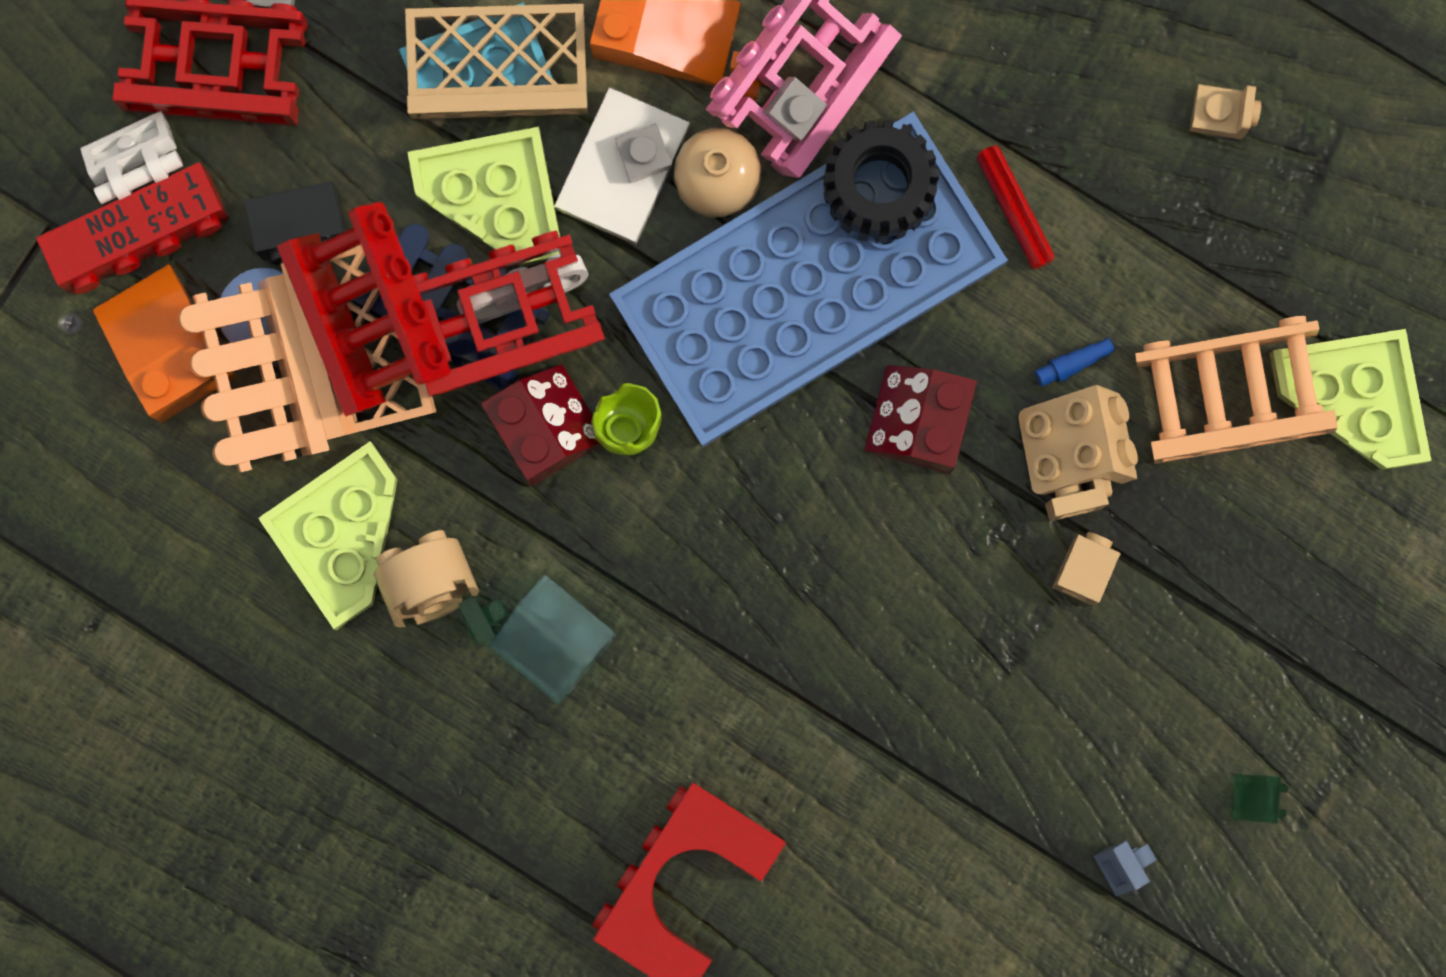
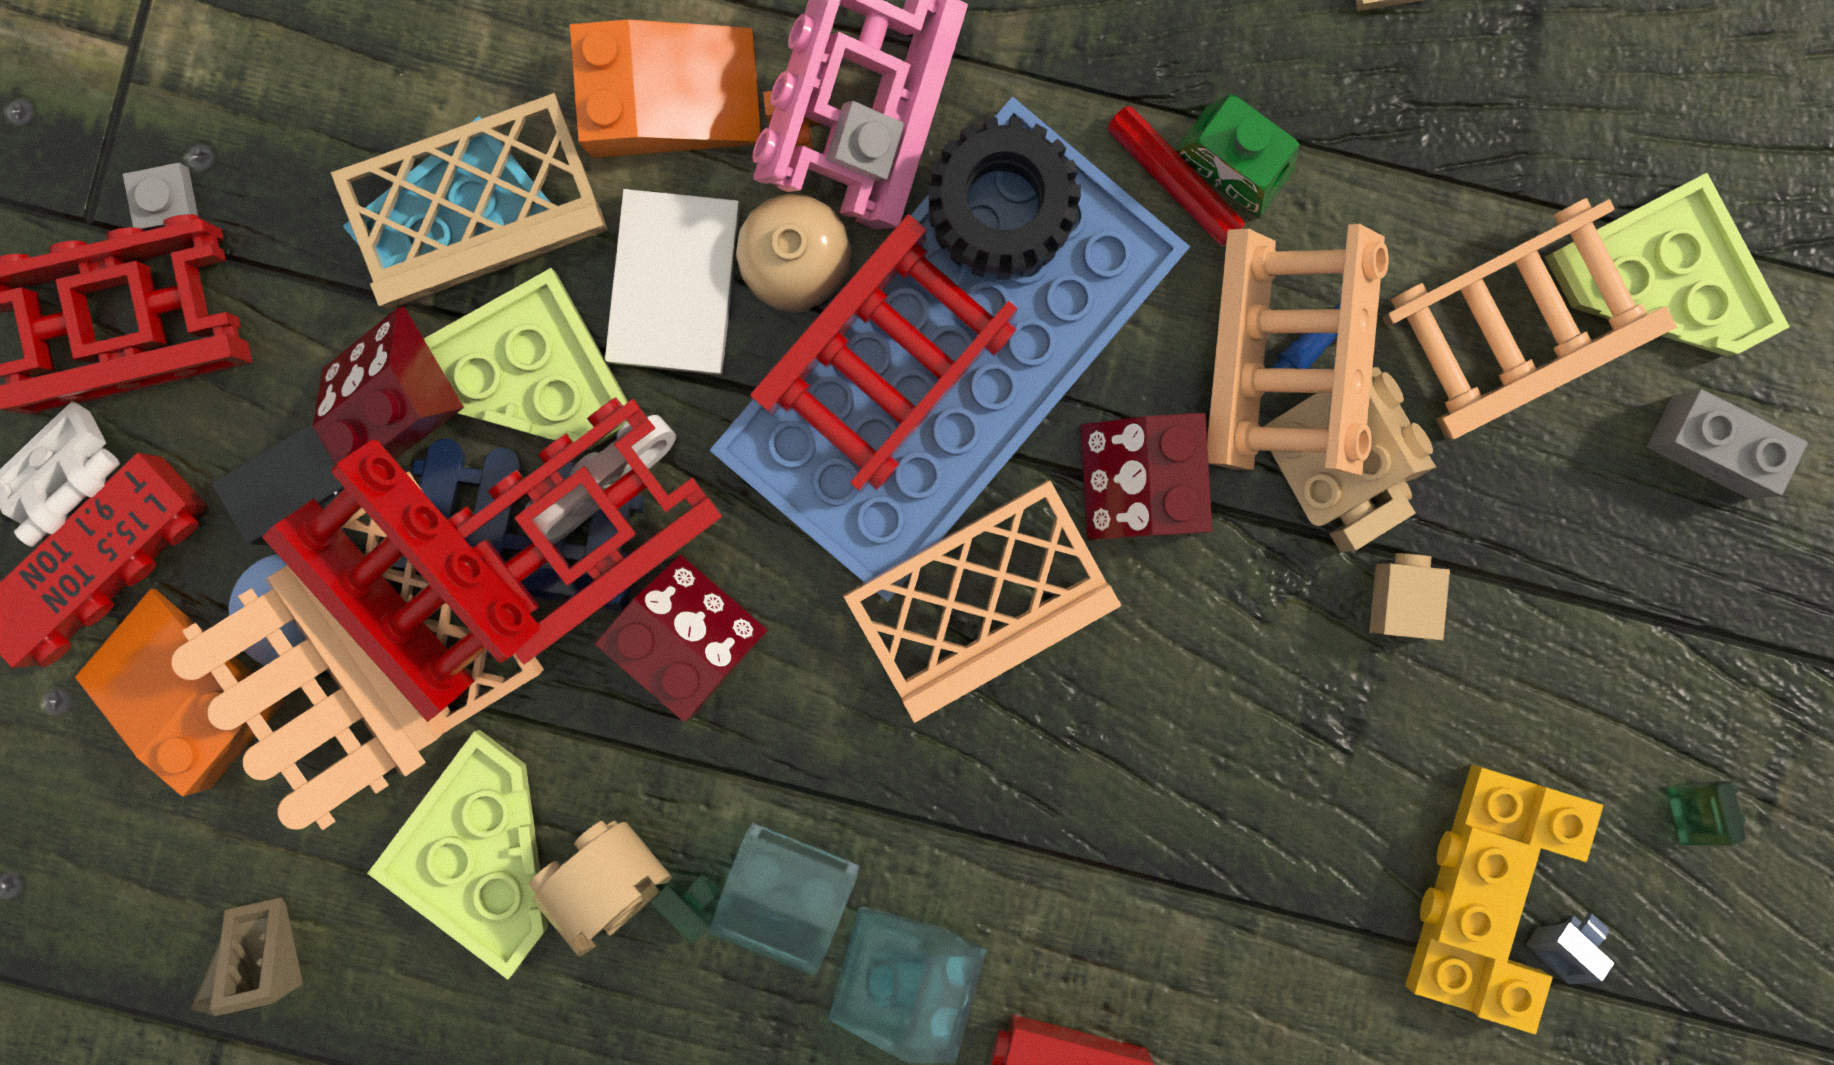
camera: 20 degrees left, 5 degrees up
lime hair [591,383,661,455] -> none
light grey plate [615,123,672,183] -> none
none -> dark tan slope [190,897,303,1016]
none -> dark red slope [313,307,464,465]
none -> red fence [750,214,1018,493]
none -> clear light blue slope [828,907,987,1063]
none -> light nougat fence [843,480,1121,723]
none -> green torso [1174,94,1300,219]
none -> light nougat fence [1207,224,1389,475]
none -> yellow bracket [1405,764,1603,1035]
none -> light grey brick [1647,389,1808,499]

